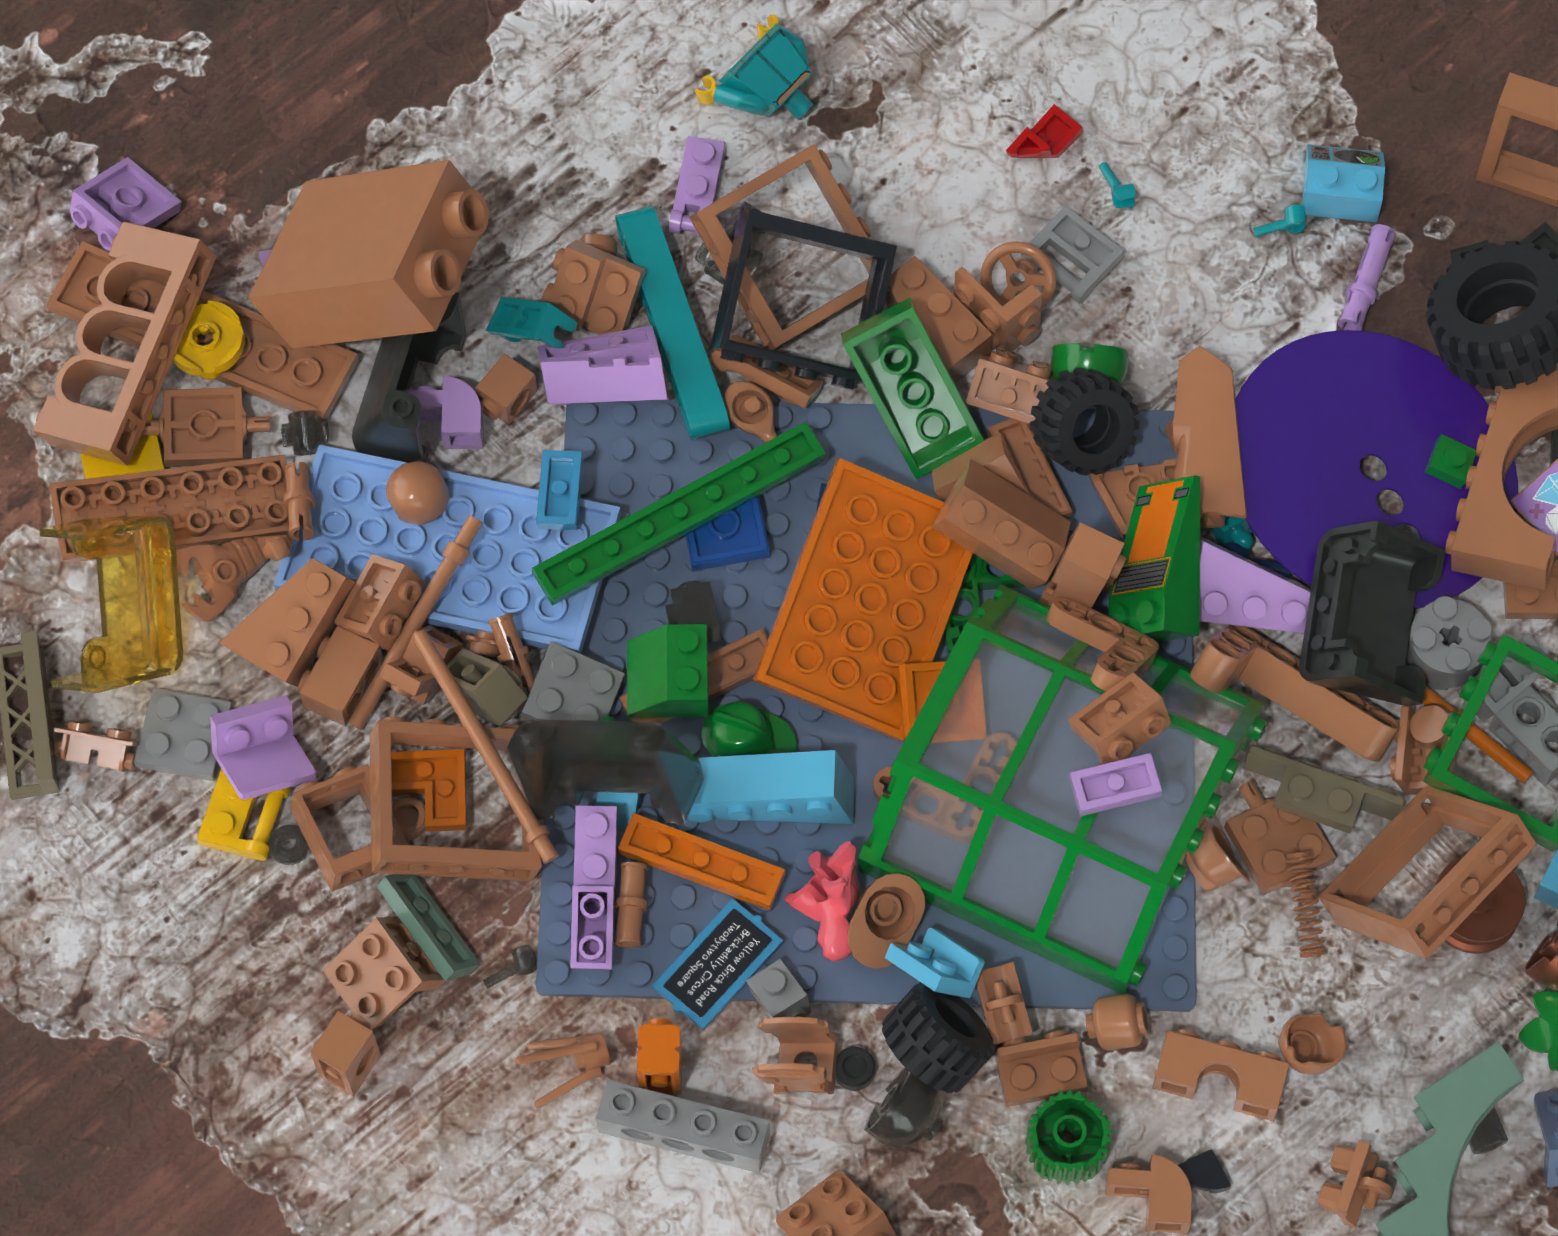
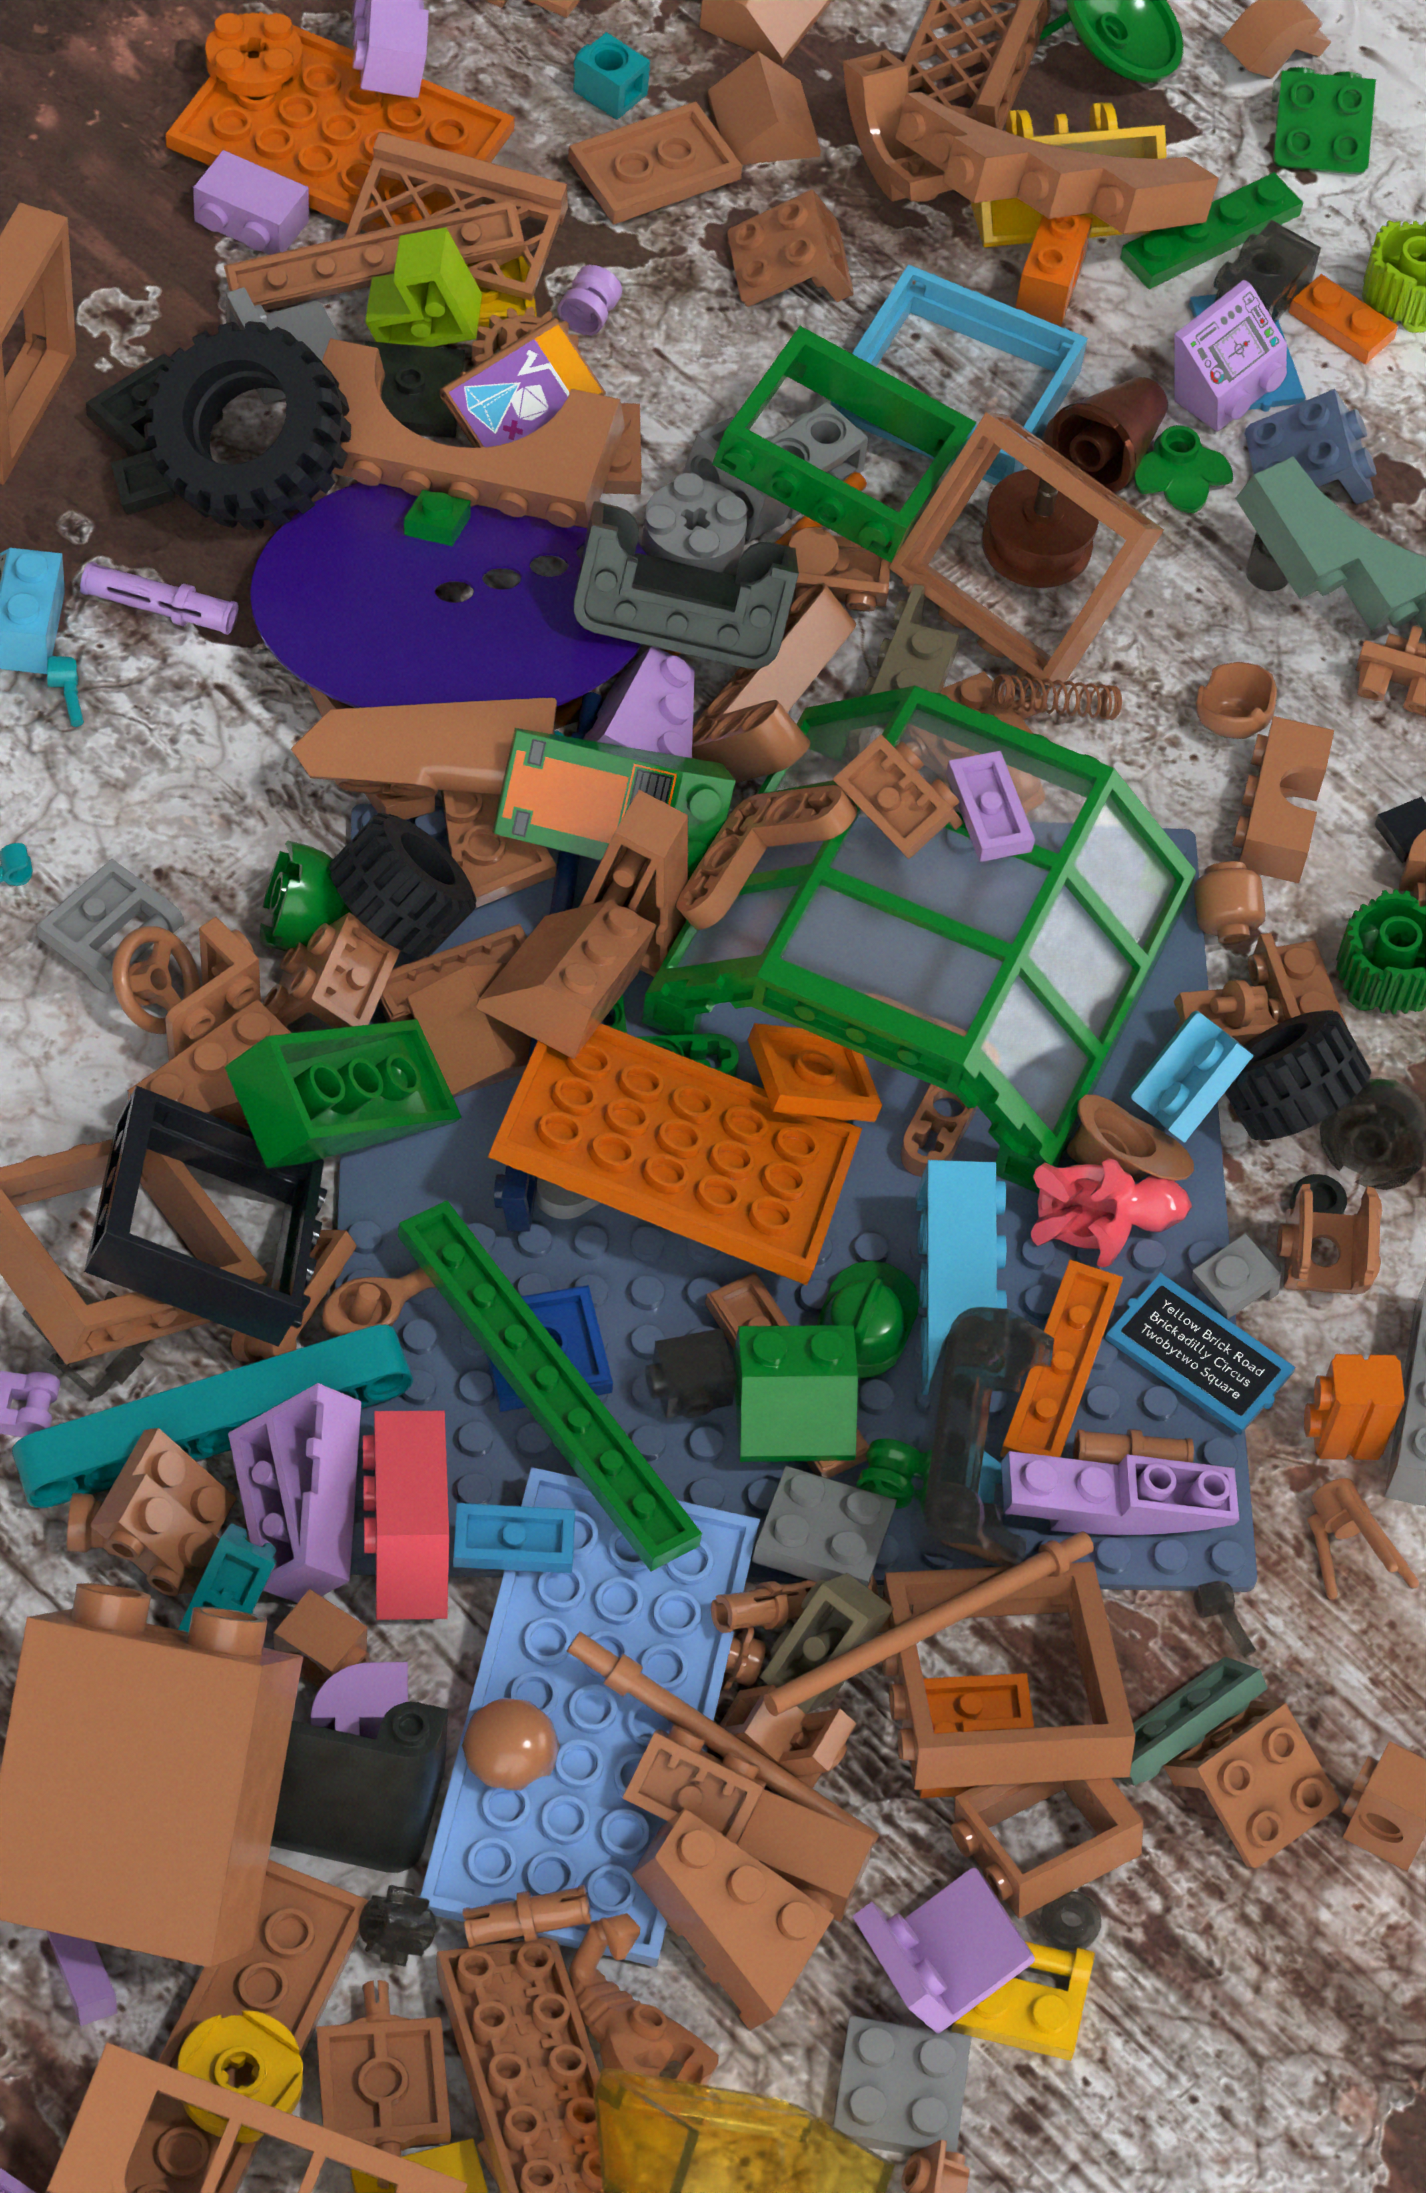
camera: 100 degrees left, 10 degrees down
none -> coral wedge [363,1410,449,1620]

